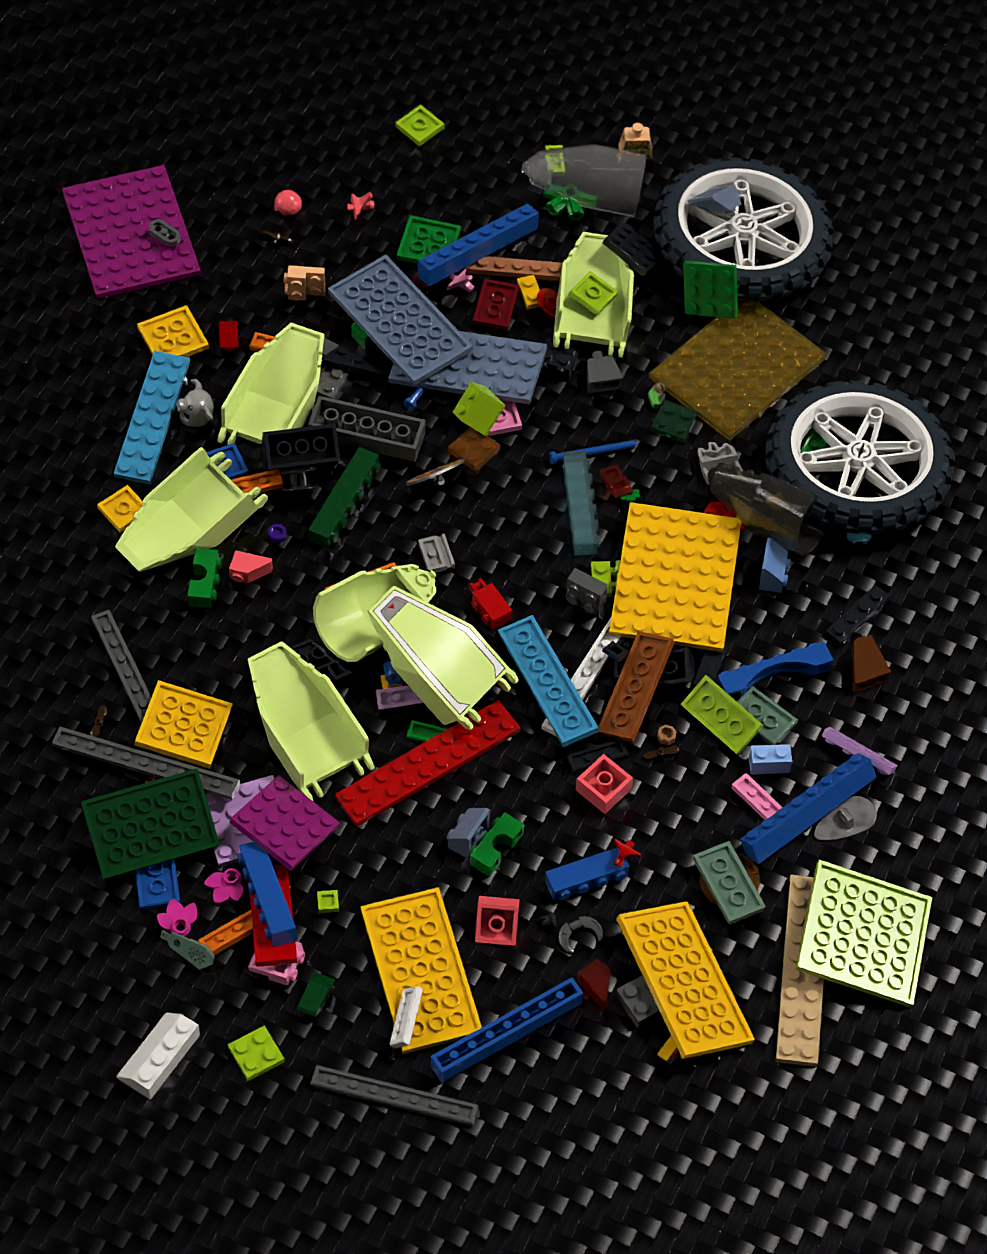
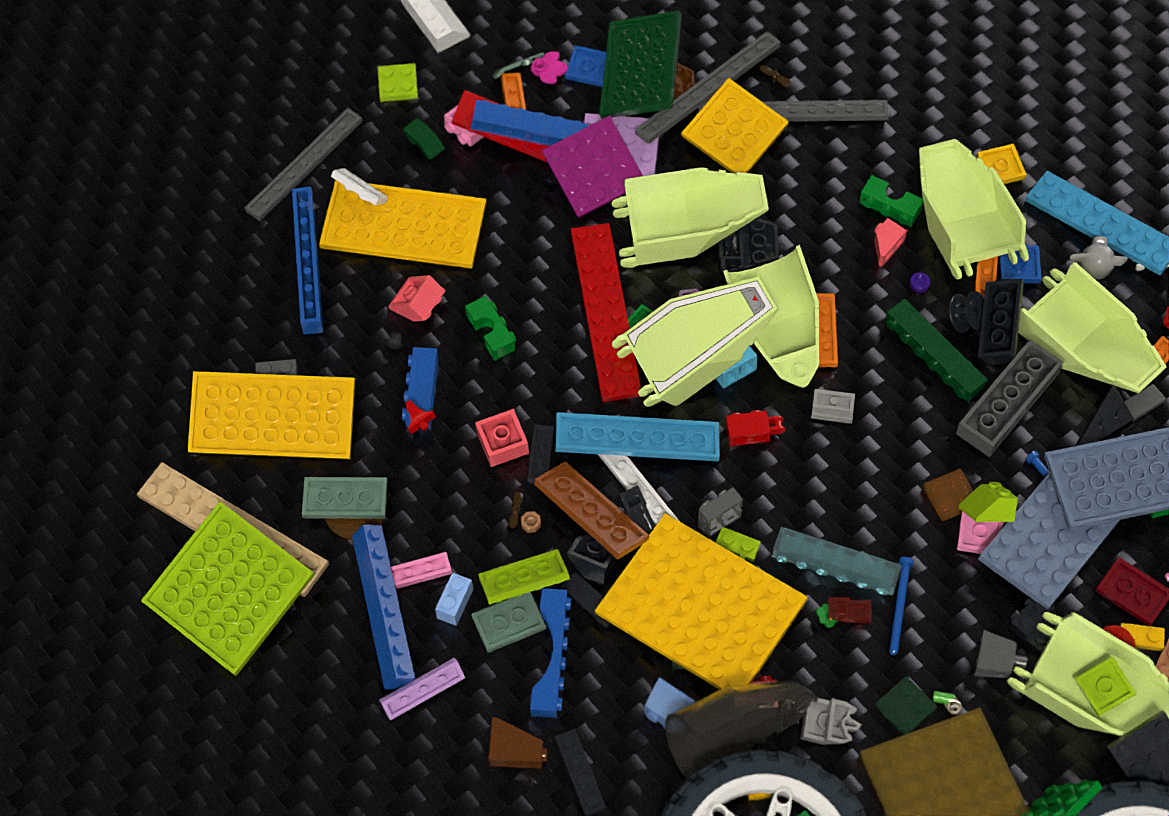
camera: 120 degrees right, 5 degrees up
dark pink plate [204,868,243,903] -> none
flat silver plate [316,363,349,399] -> none
lime plate [317,890,339,913] -> none
shield [406,459,465,486] -> none
sand blue slope [447,808,490,859] -> none
dark grey piece [558,916,603,954] -> none
clear red slope [577,958,610,1011] -> none
flat silver shield [814,796,877,841] -> none

